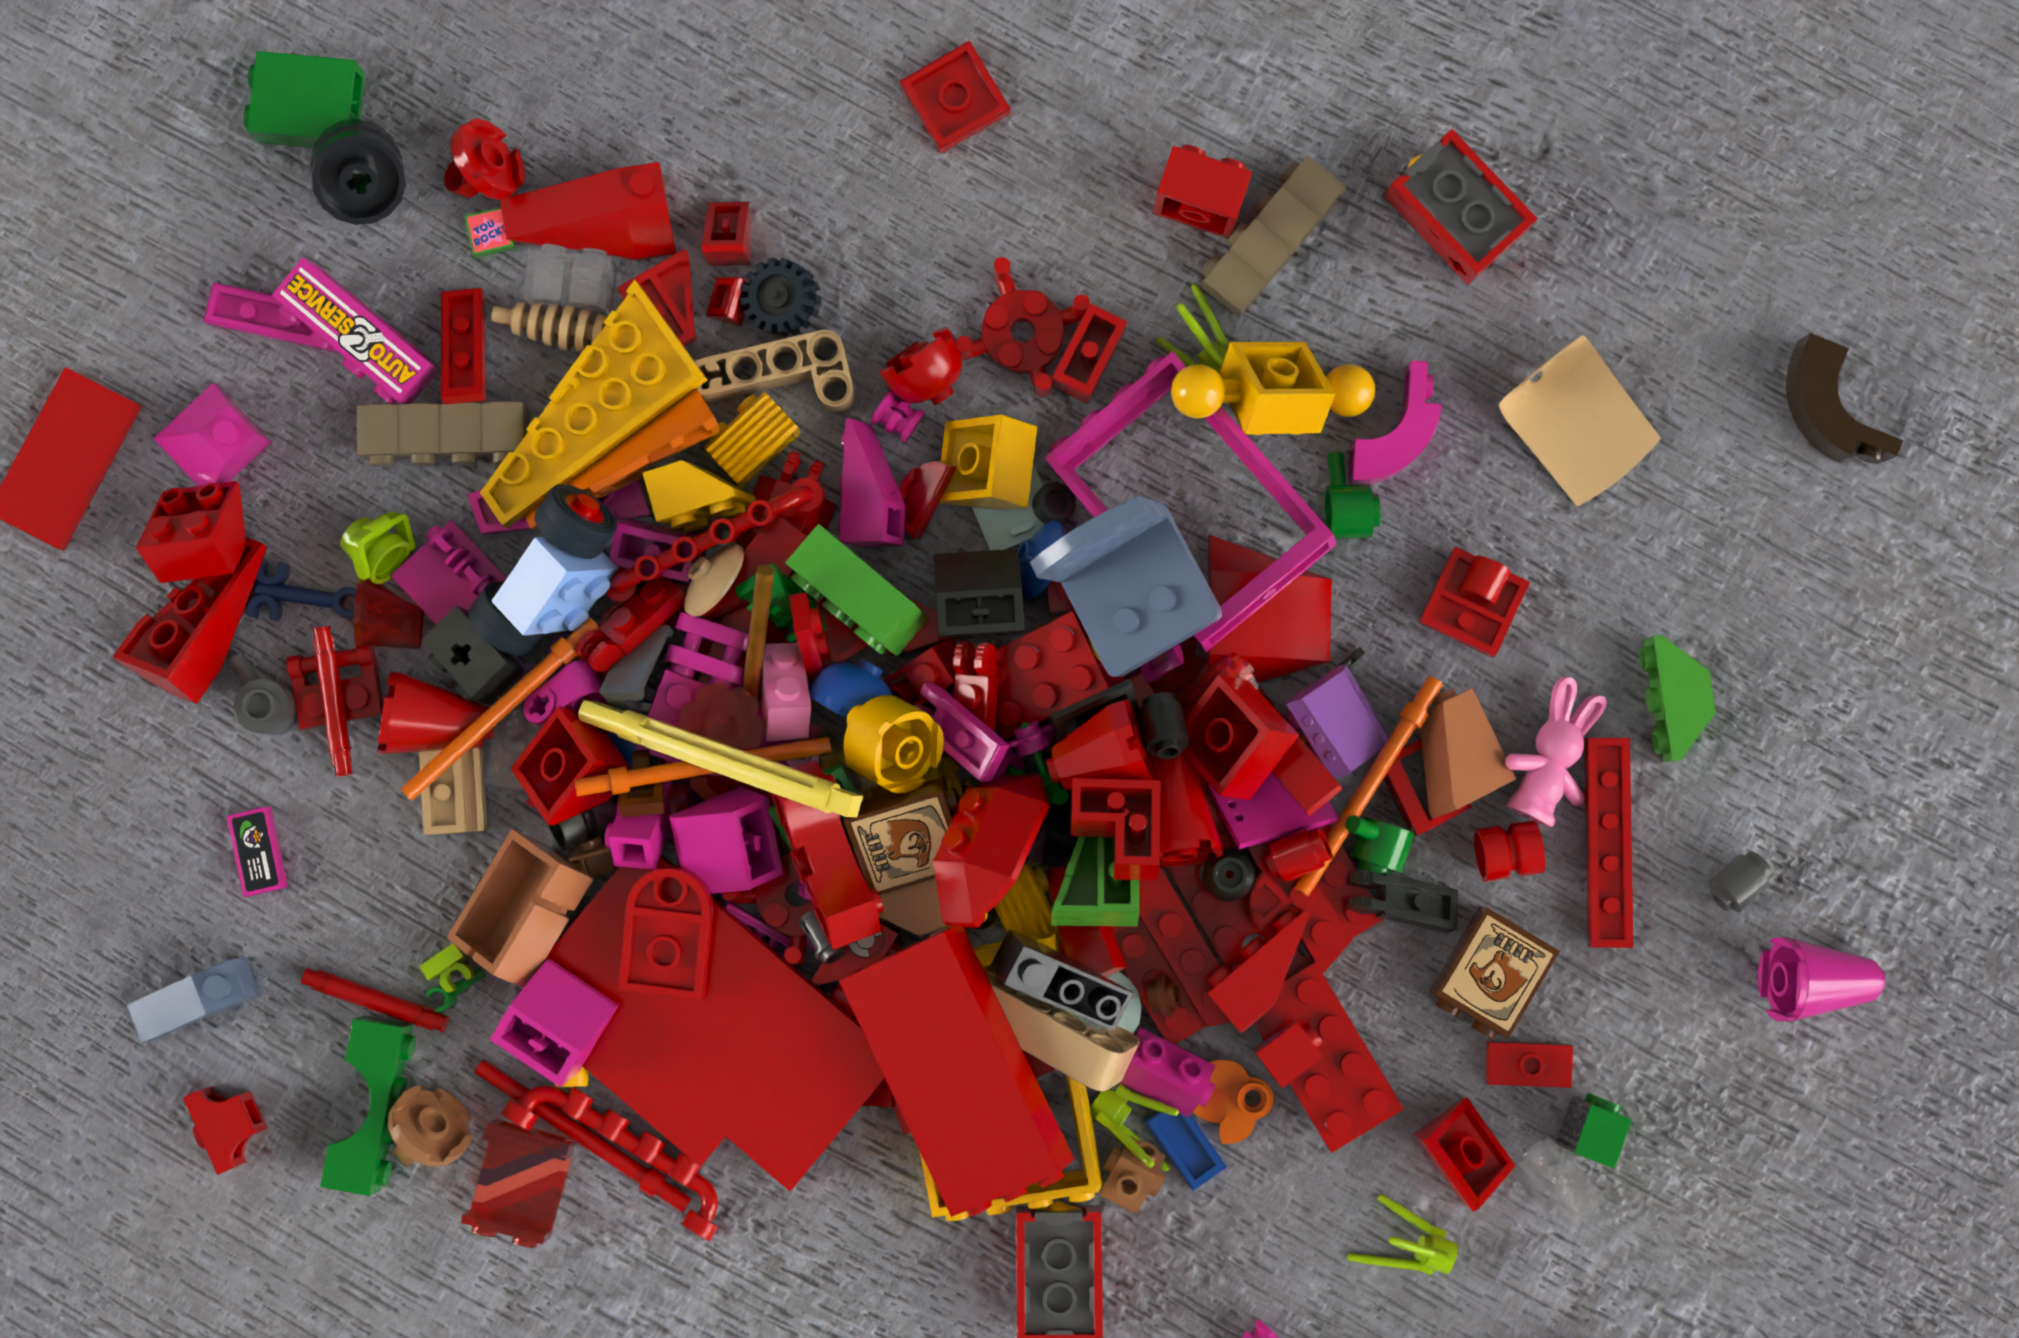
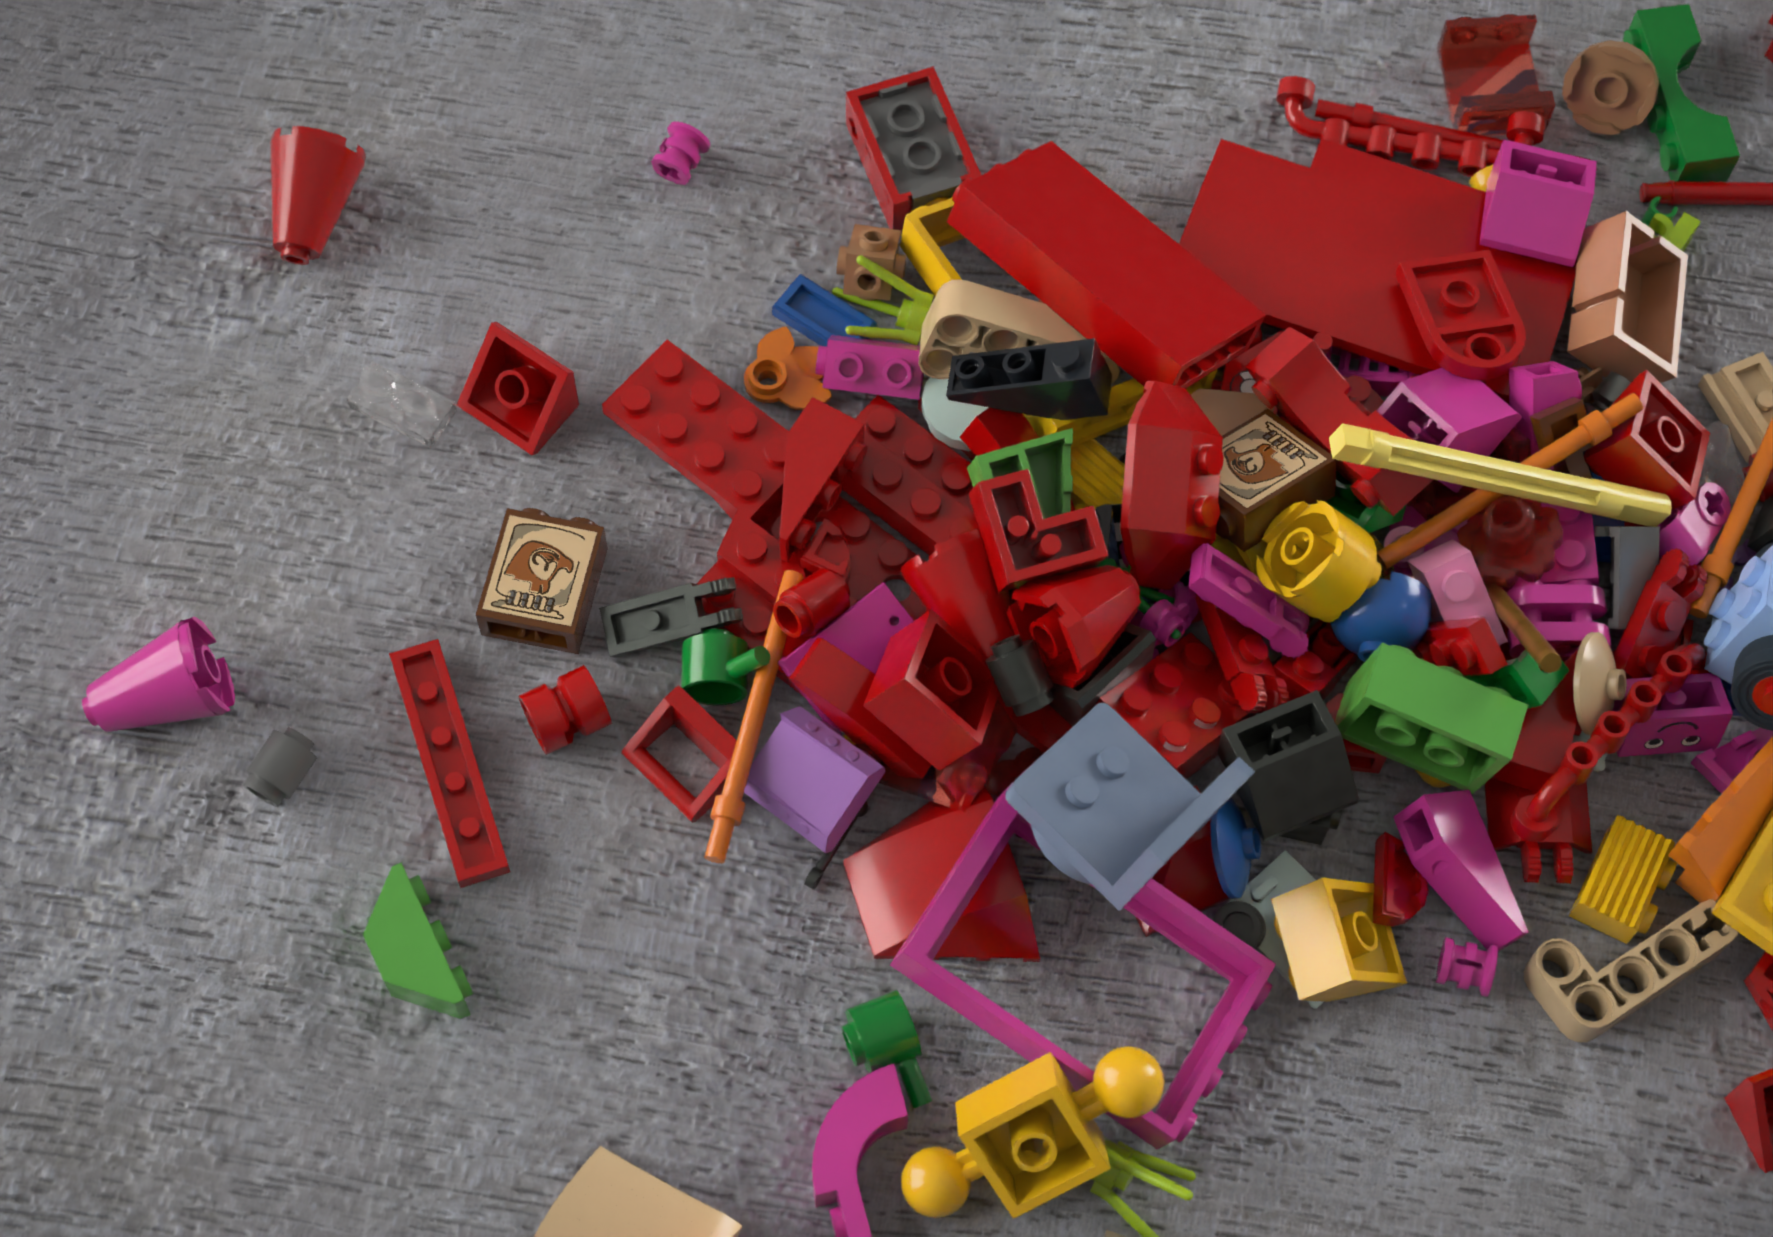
camera: 155 degrees right, 20 degrees down
yellow slope [642,460,756,532] -> none
red slope [706,277,748,327] -> none
black wheel [740,258,821,336] -> none
red cylinder [878,327,963,405] -> none
red plate [956,257,1090,397] -> none
red brick [1052,303,1127,404] -> none
copper plate [1147,974,1180,1017] -> none
pearl dark grey plate [1202,848,1255,902] -> none
red brick [1252,1019,1324,1088] -> none
lime plant [1347,1194,1458,1275] -> none
red plate [1417,547,1530,658] -> none
nougat slope [1420,688,1516,819] -> none
red plate [1485,1041,1573,1088] -> none
bright pink animal [1505,676,1607,827] -> none
green brick [1555,1093,1632,1169] -> none

